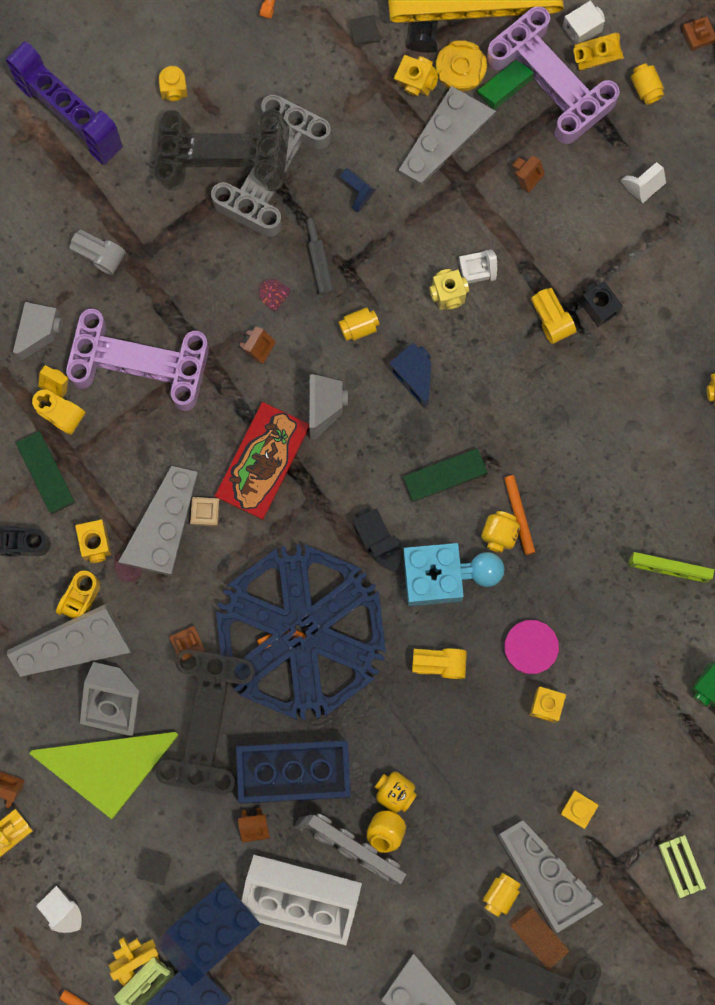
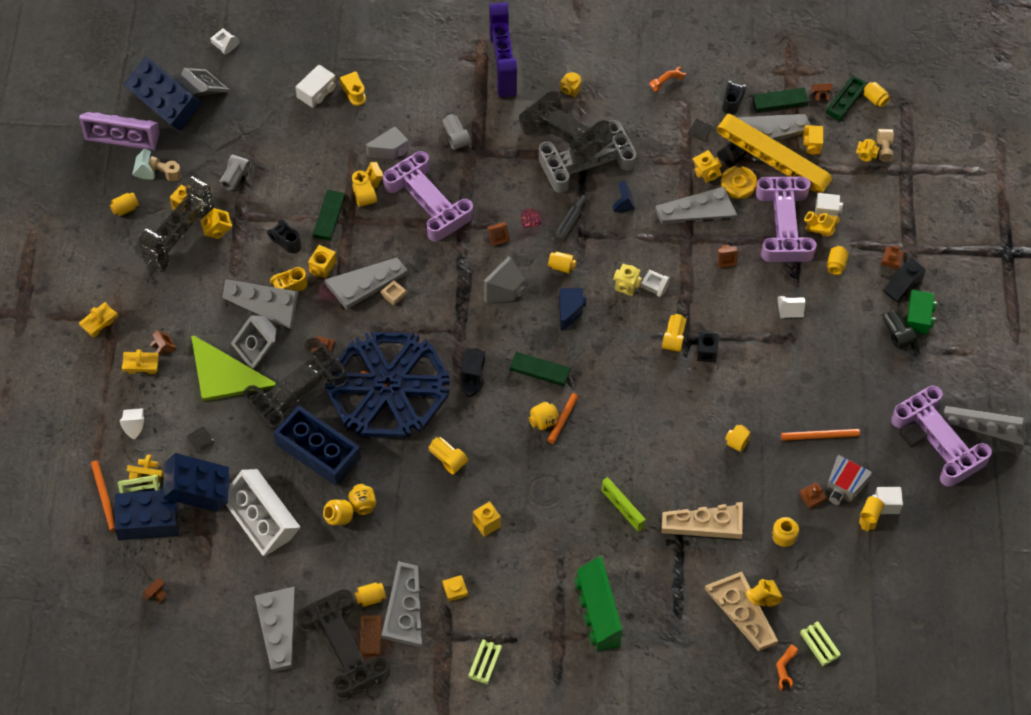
camera: 40 degrees right, 20 degrees down
tile [215,402,309,520] -> none
dark orange tile [238,808,270,843] -> none
light grey wing [293,813,406,884] -> none
medium azure brick [403,543,505,606] -> none
green slope [477,60,534,110] -> none
dark pink tile [504,620,559,675] -> none

